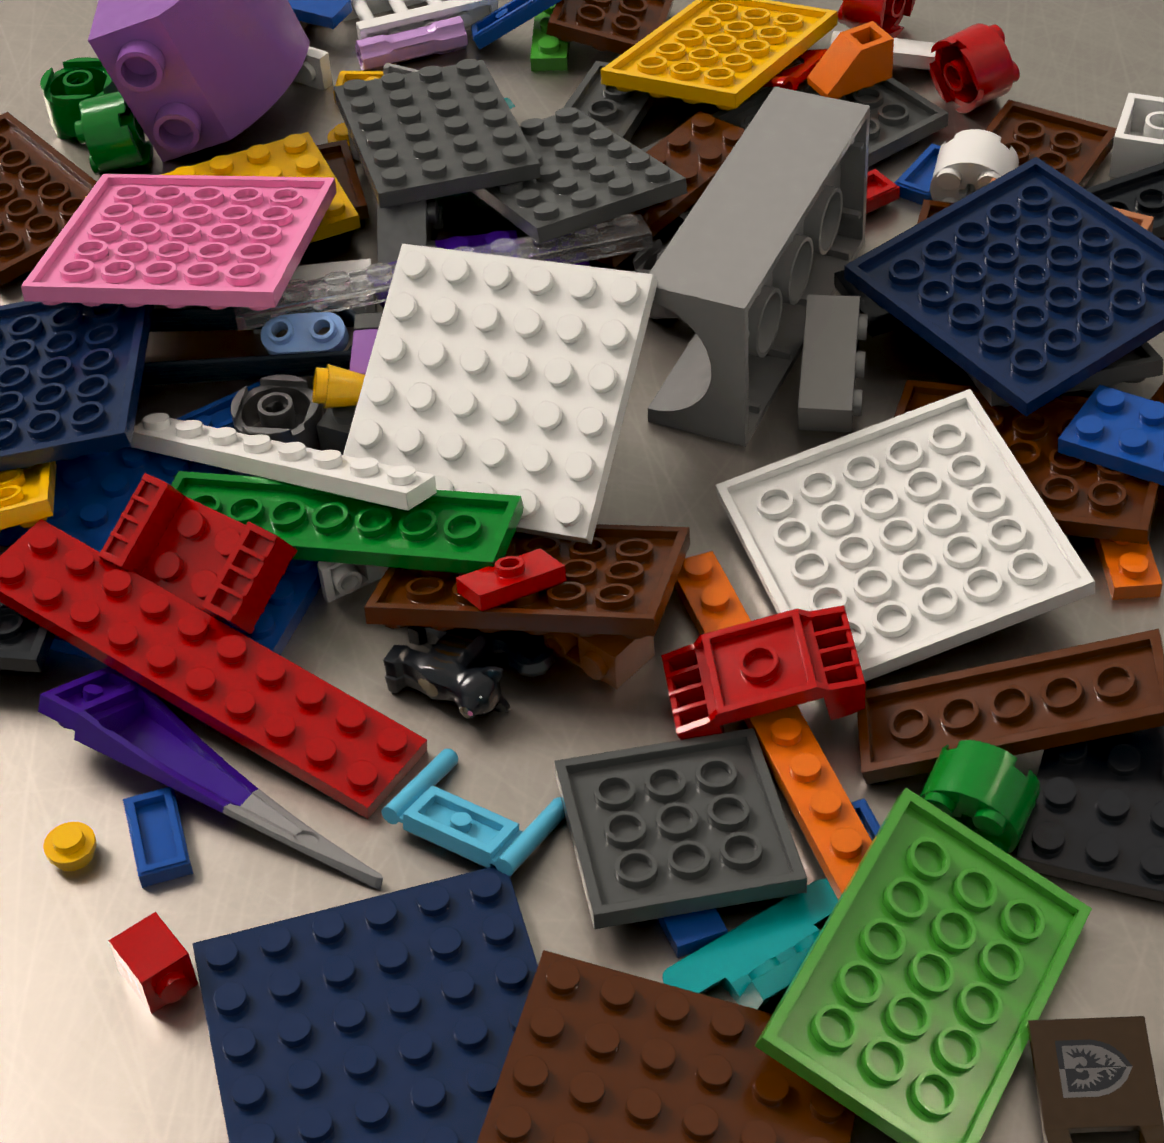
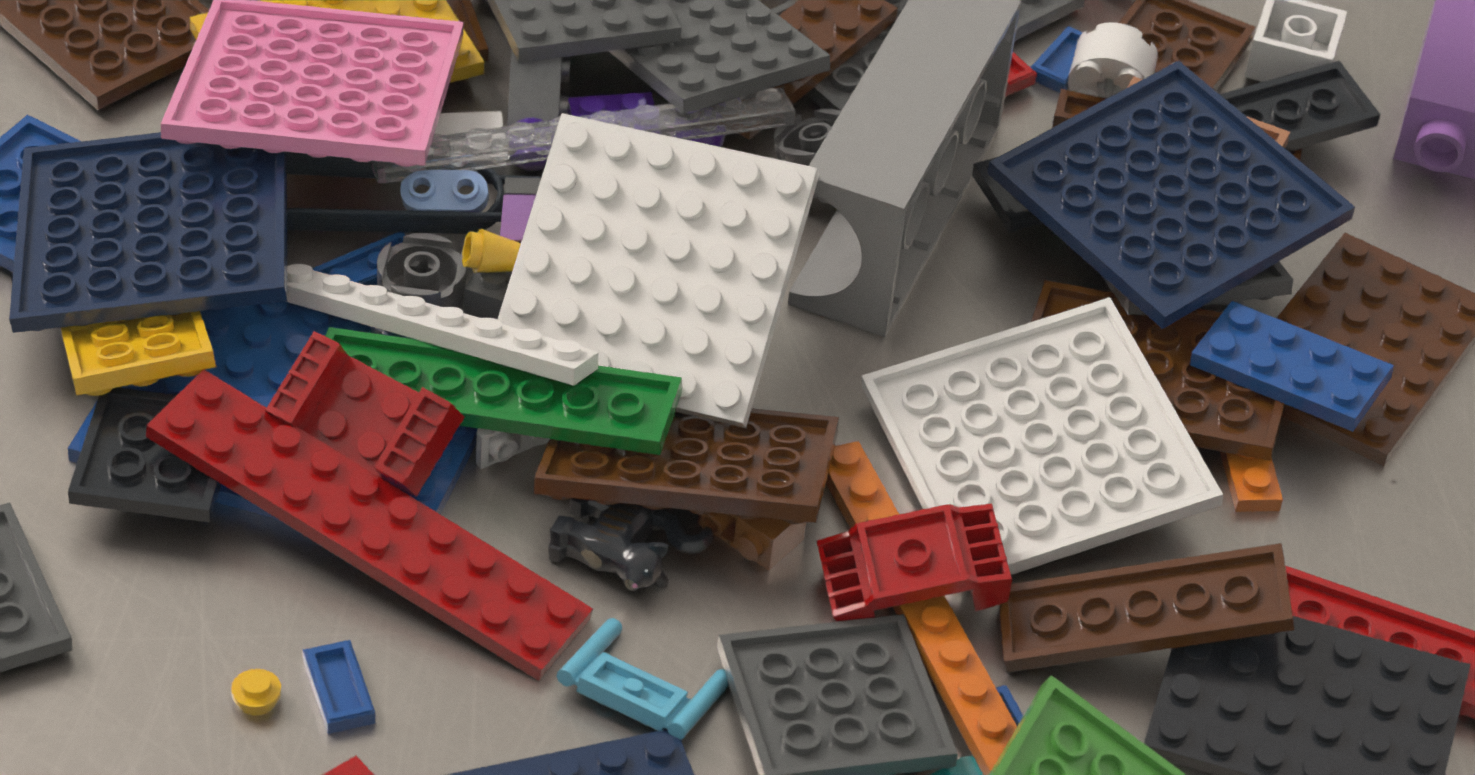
camera: 10 degrees left, 0 degrees up
dark purple plate [38,666,383,890] -> none
red plate [456,548,566,611] -> none
light grey wedge [798,294,868,433] -> none
green brick [920,740,1040,853] -> none

